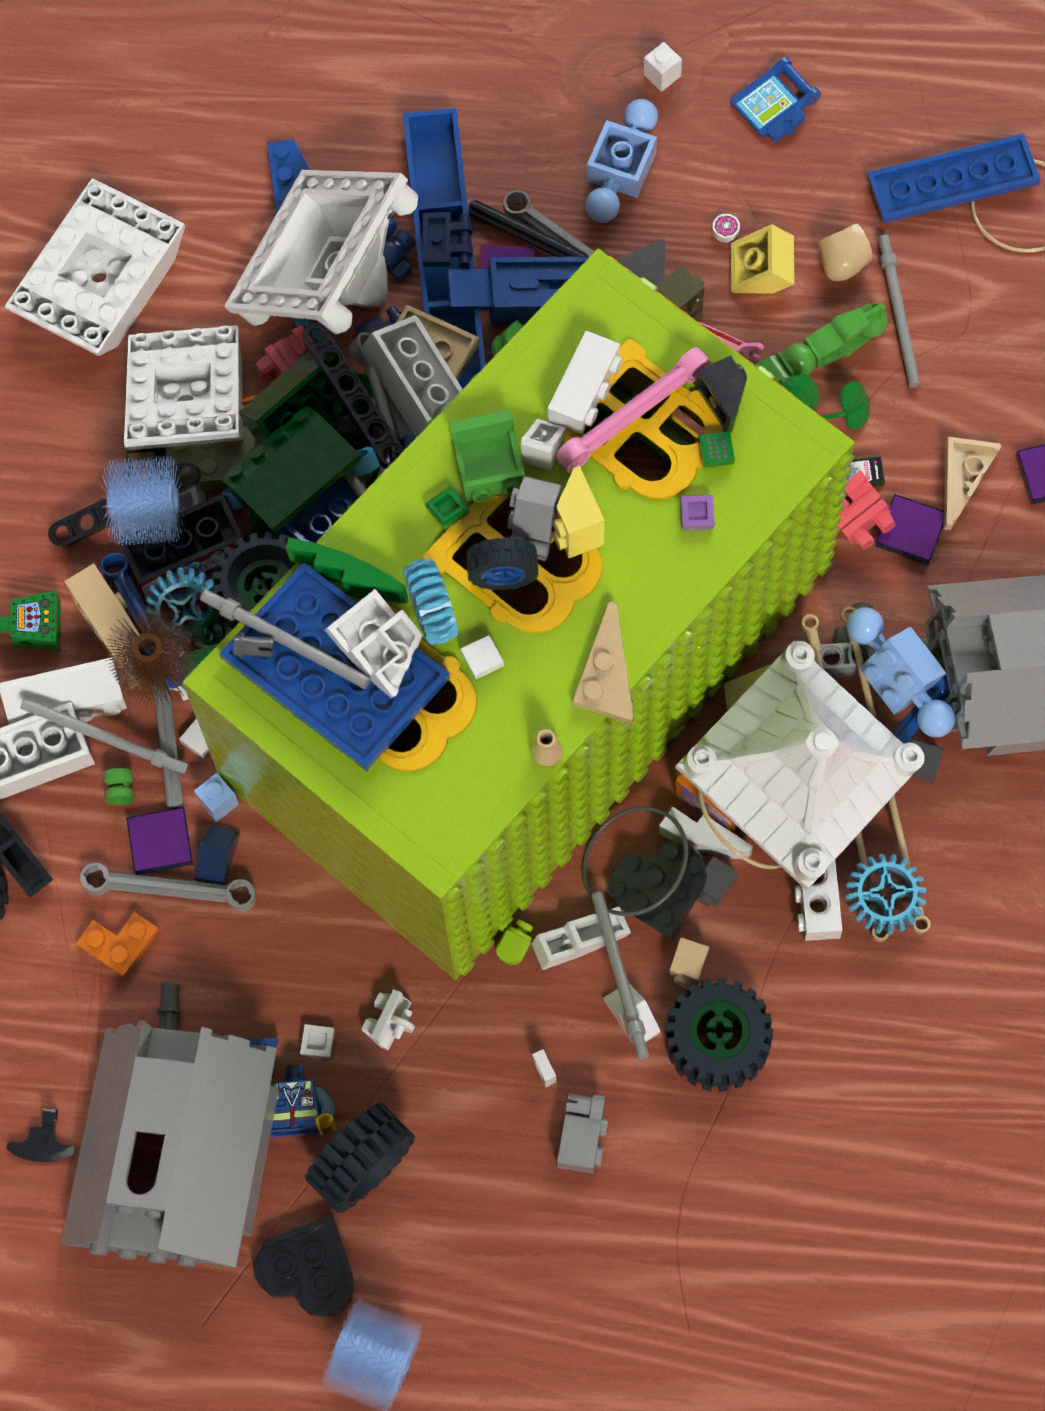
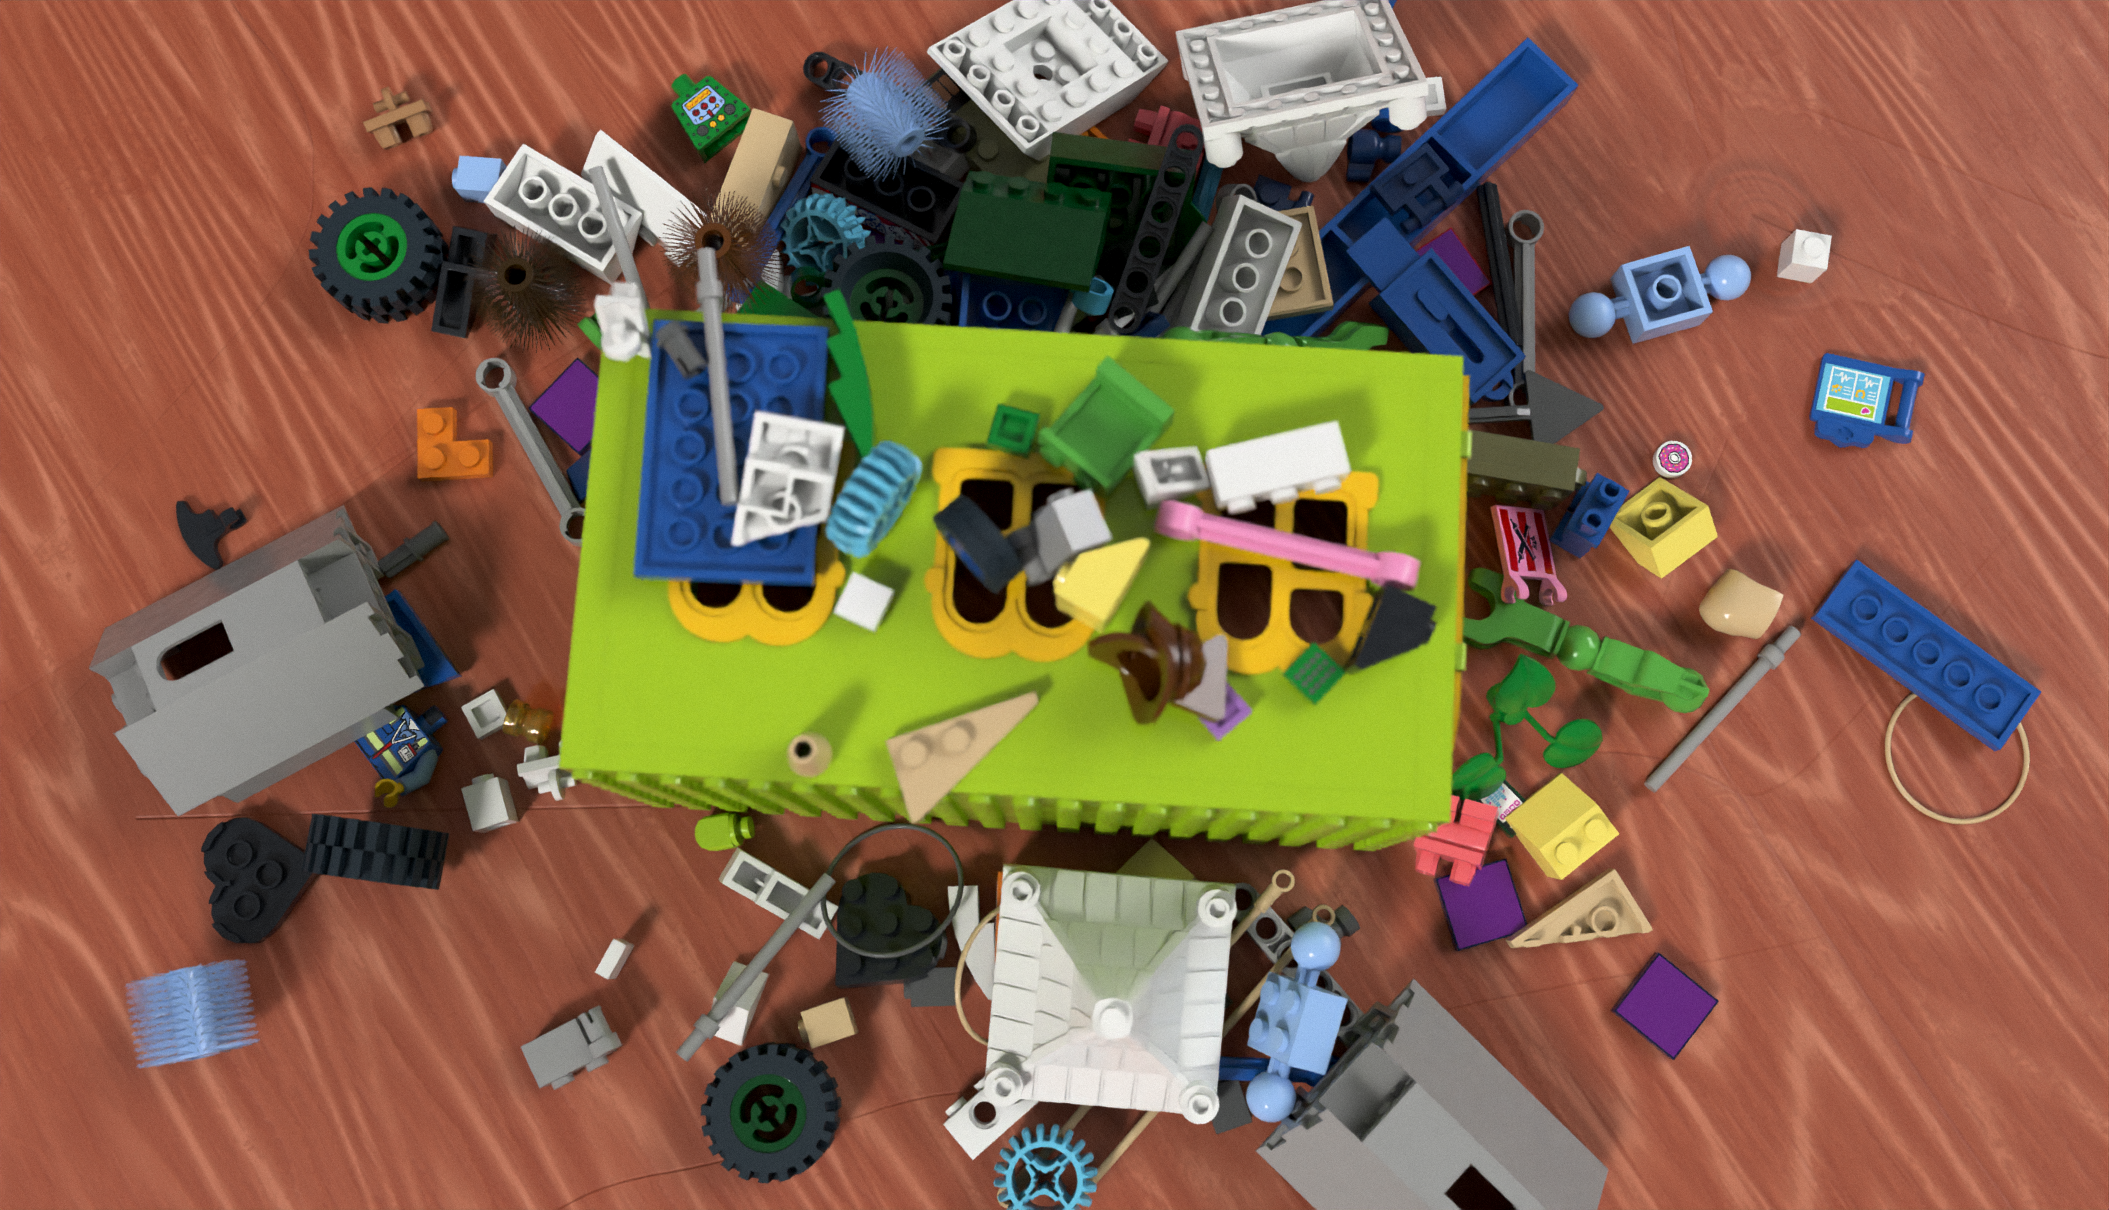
camera: 50 degrees right, 10 degrees up
none -> white brick [461,774,519,833]
none -> dark brown piece [463,226,588,353]
none -> clear yellow wheel [503,699,553,745]
none -> white hips [594,282,652,361]
none -> reddish brown helmet [1087,601,1228,725]
none -> light yellow slope [1504,773,1619,880]
none -> blue hips [1549,473,1629,558]

